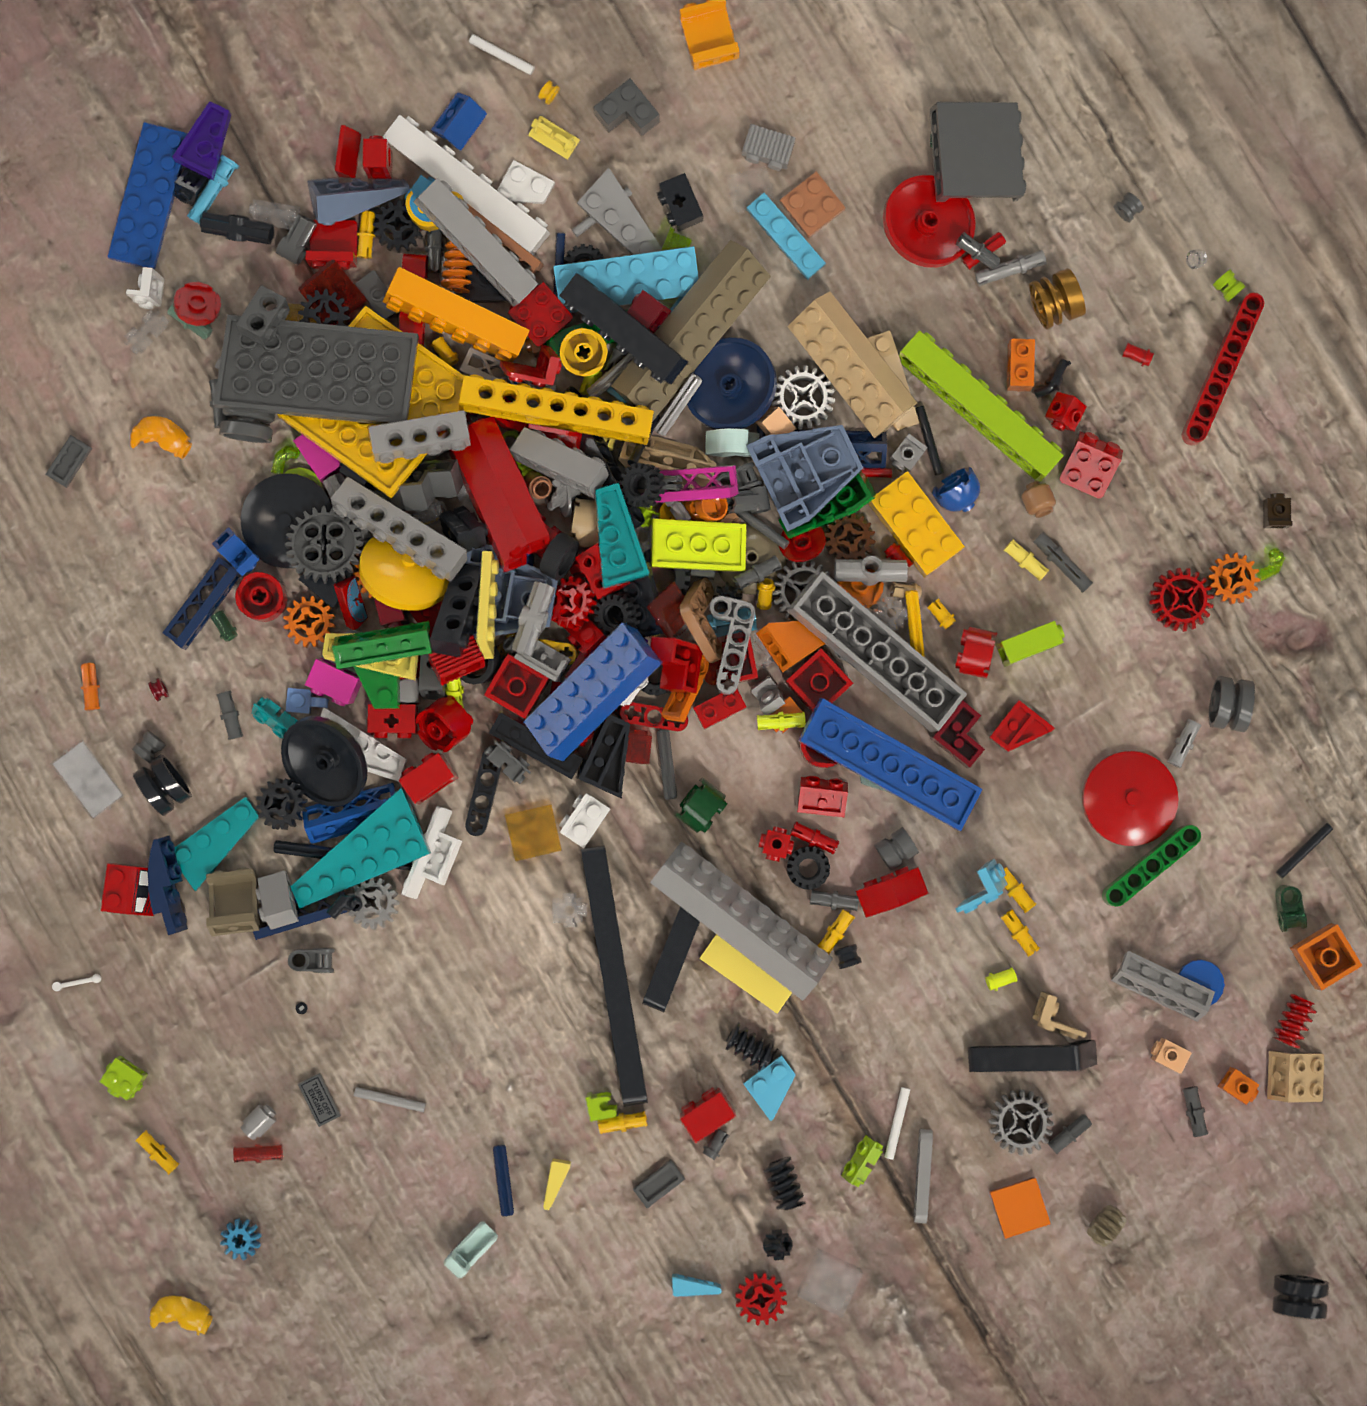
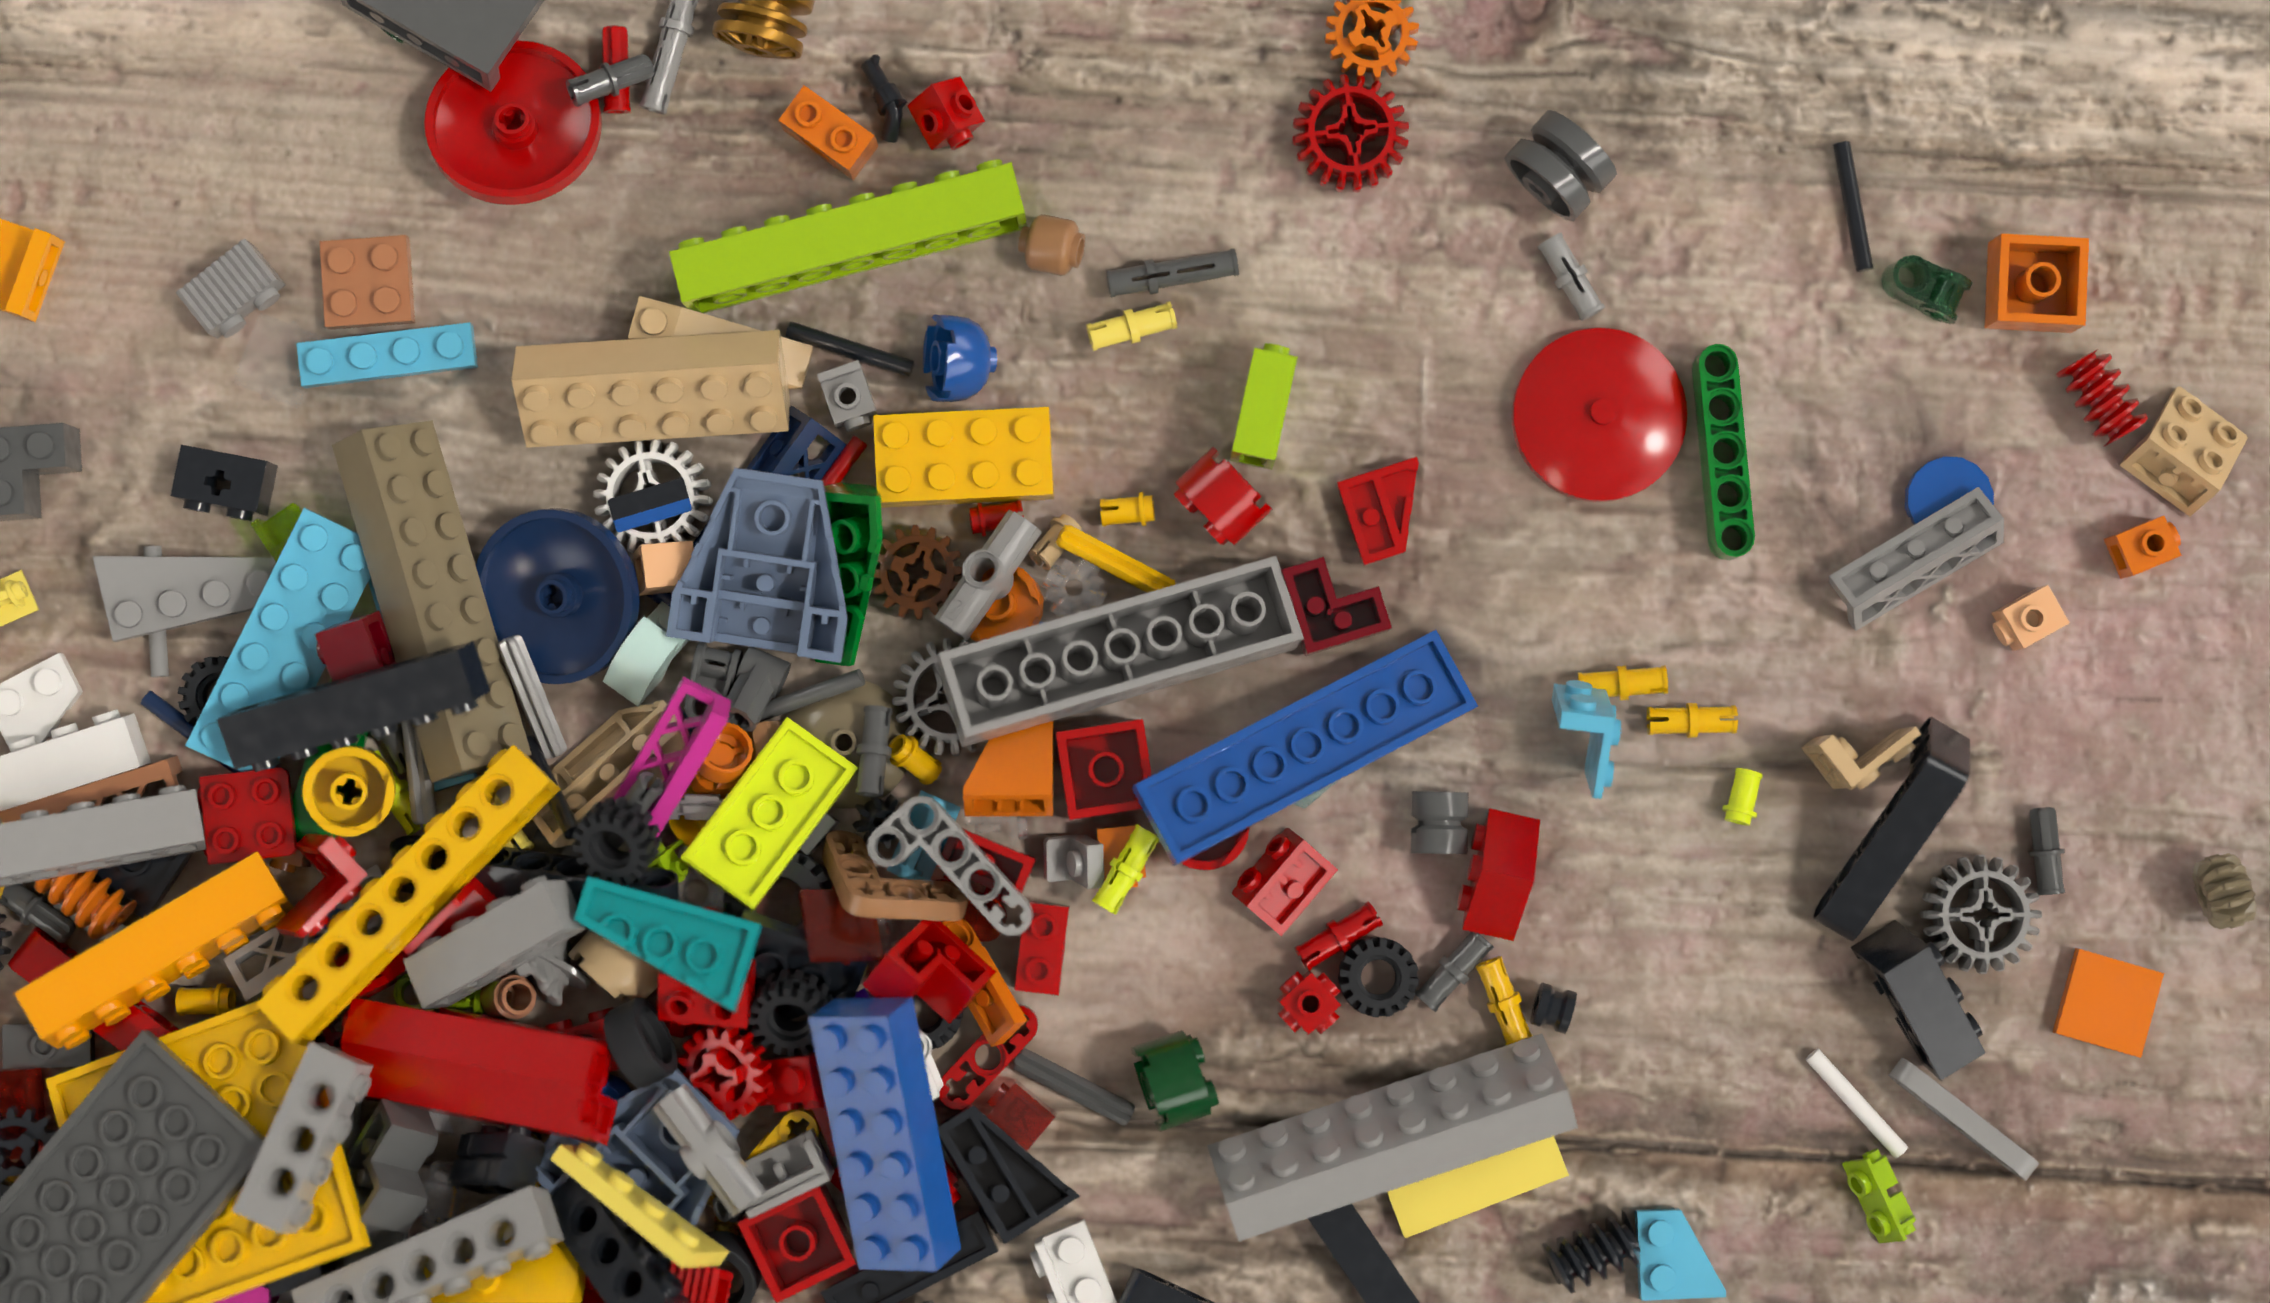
camera: 55 degrees left, 0 degrees up
red dish [779,527,826,562] -> none
bracket [1060,431,1123,499] -> none
dark grey pin [1182,1086,1209,1137] -> none
none -> black sticker [608,478,692,532]
none -> black wedge [1851,920,1986,1080]

